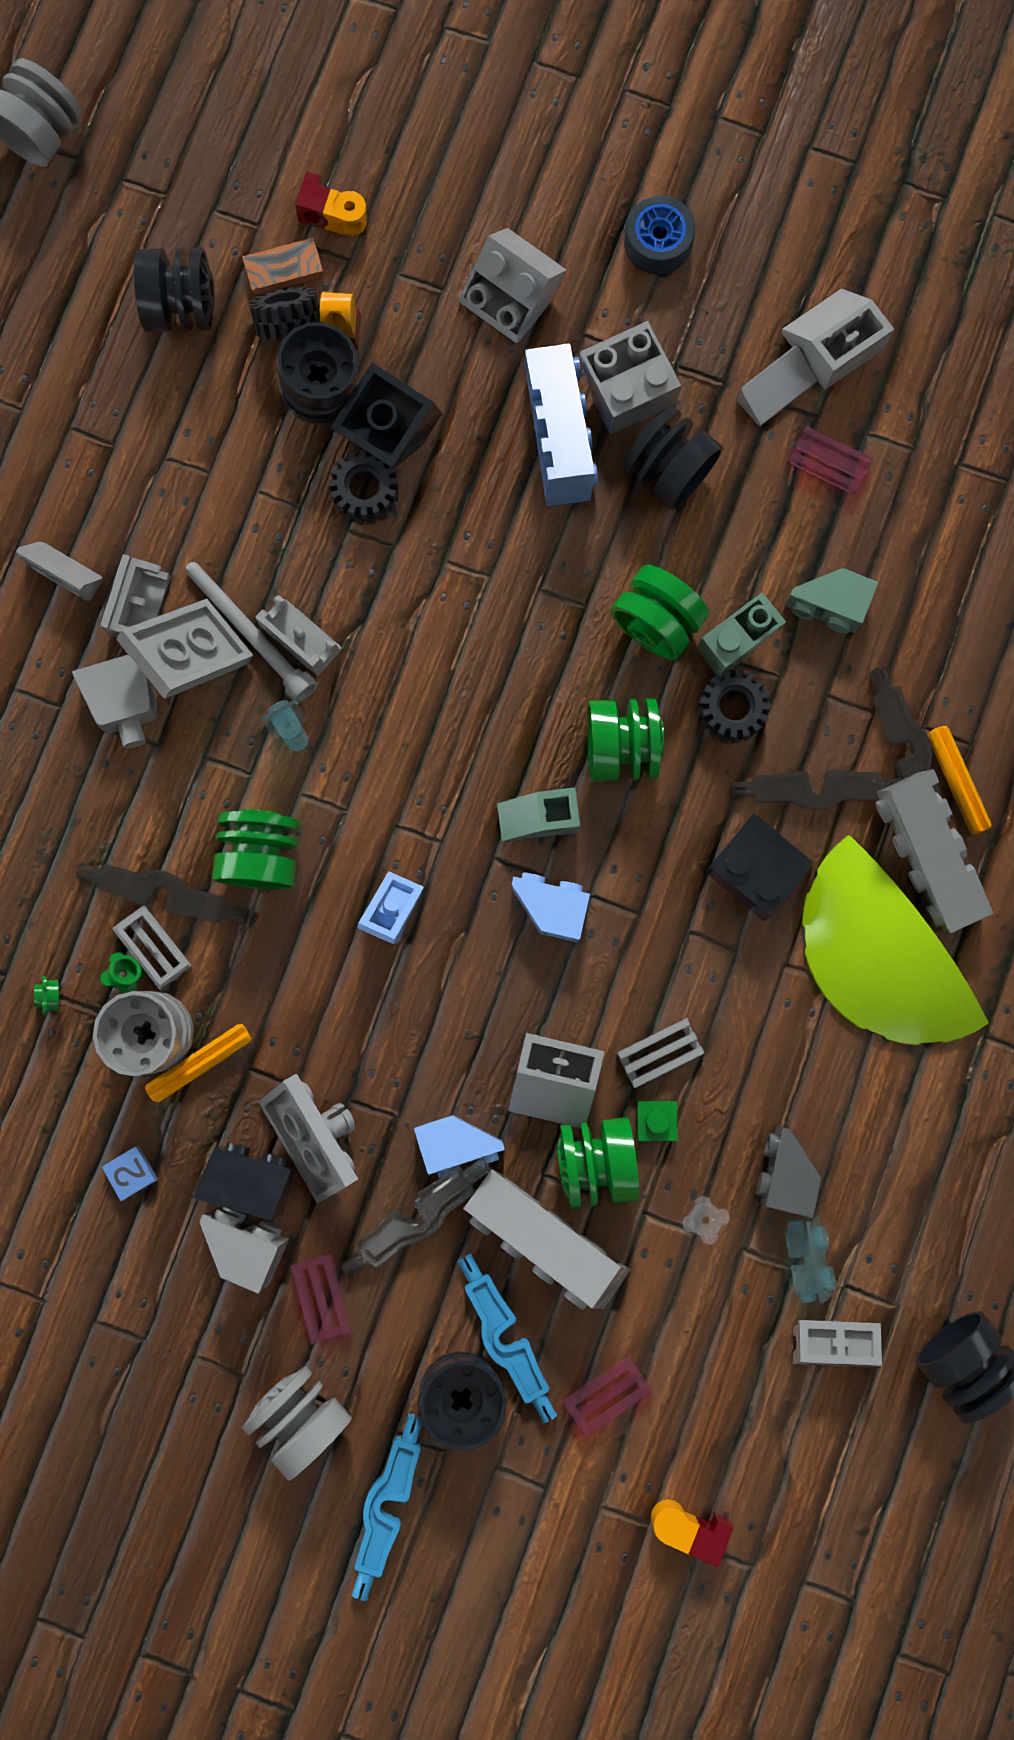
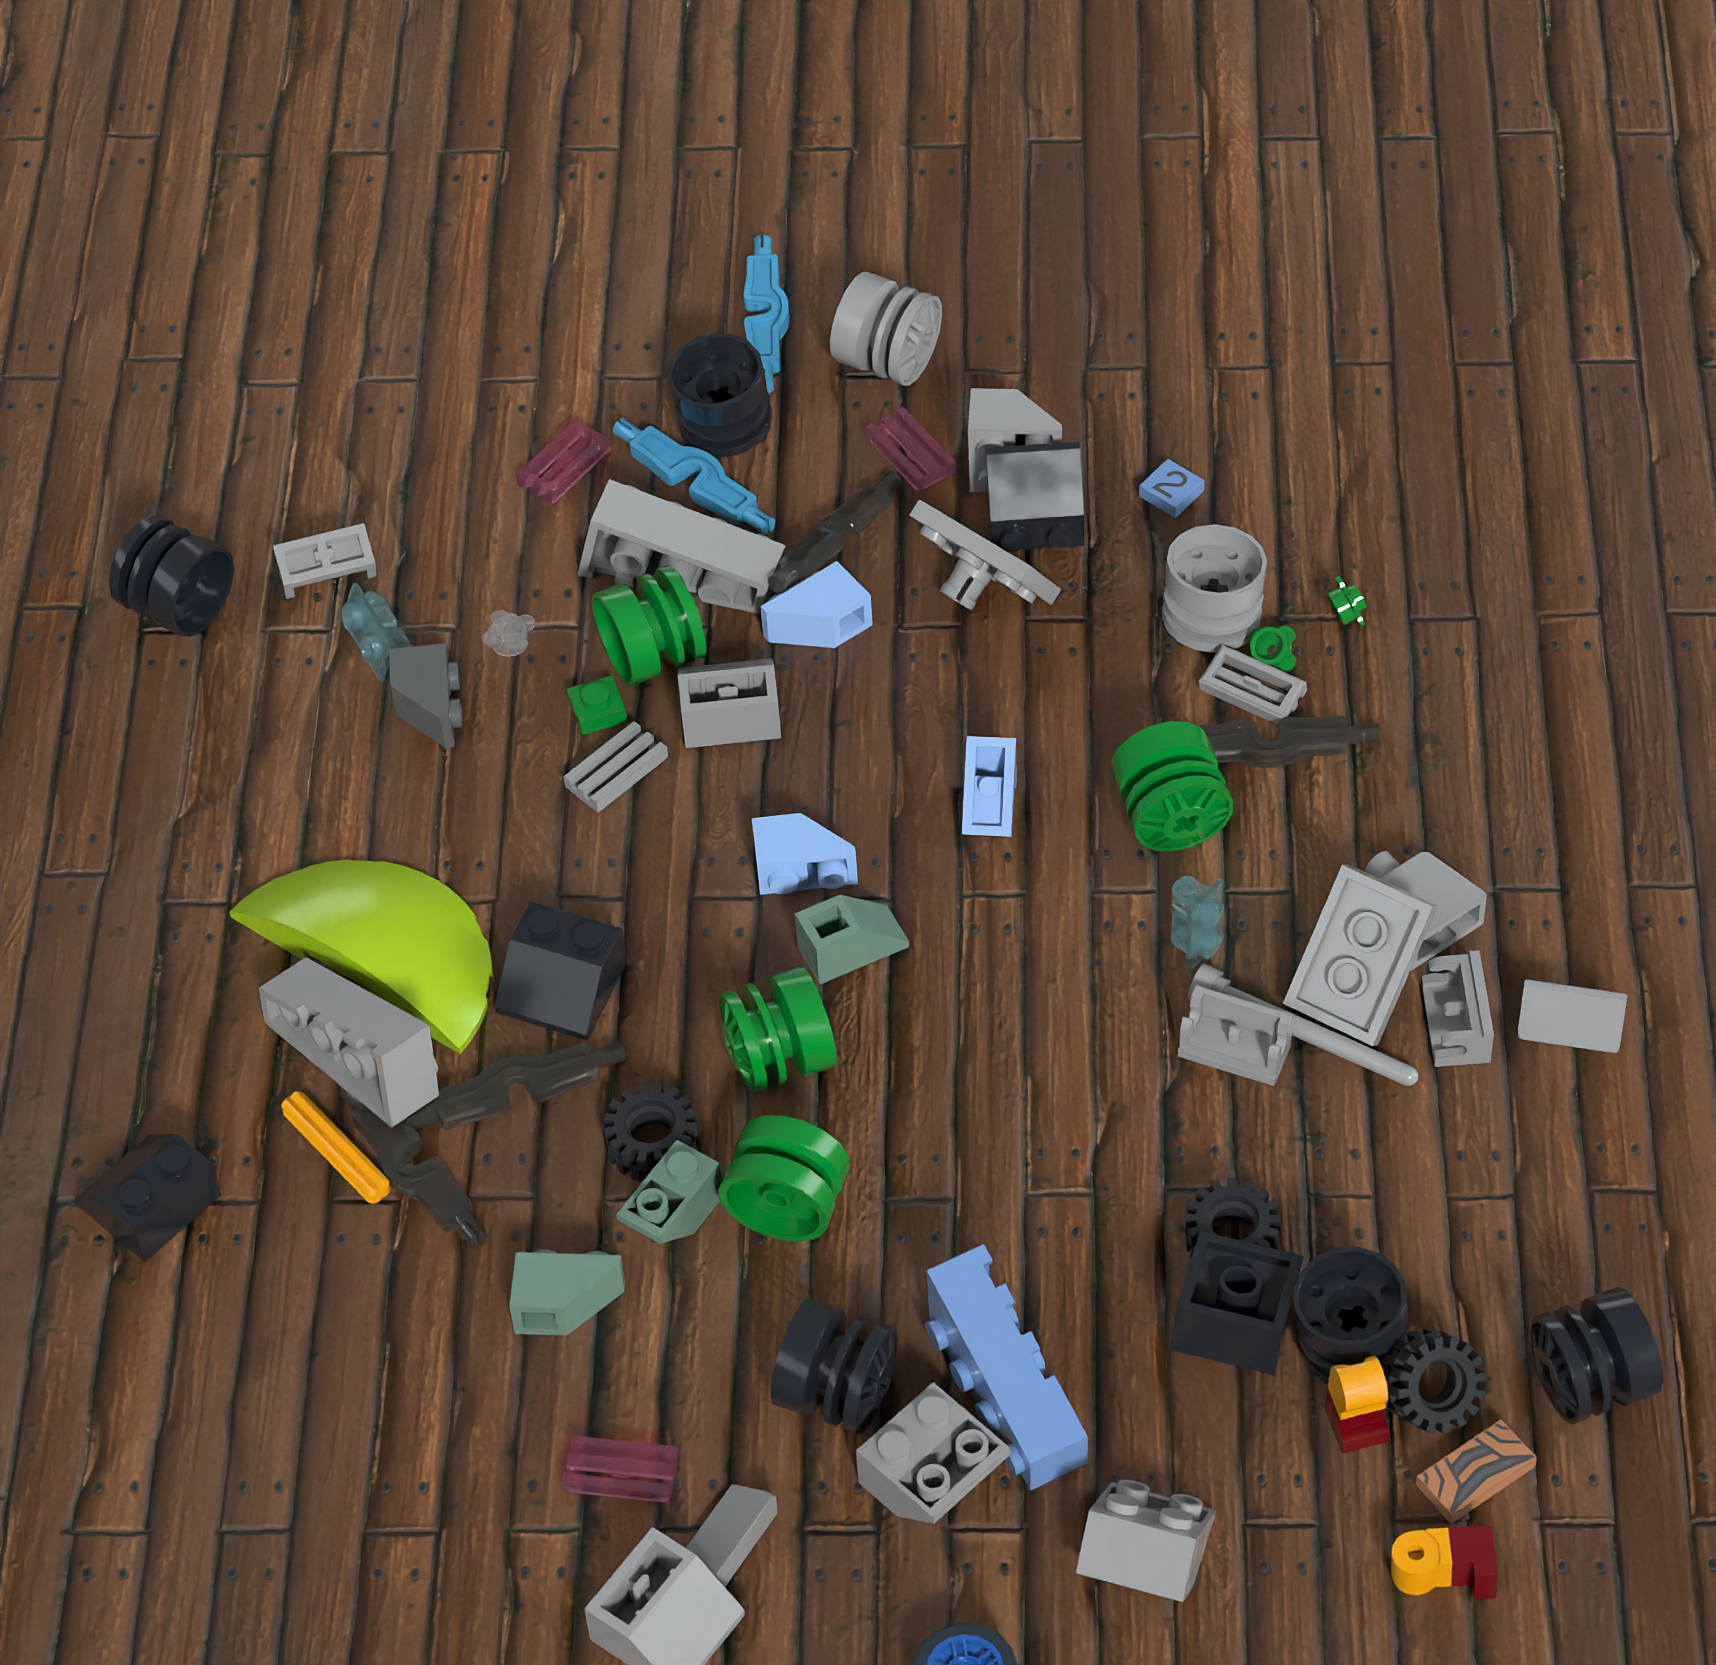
camera: 165 degrees right, 30 degrees down
light orange axle [145,1024,252,1102] -> none
leg [651,1499,734,1567] -> none

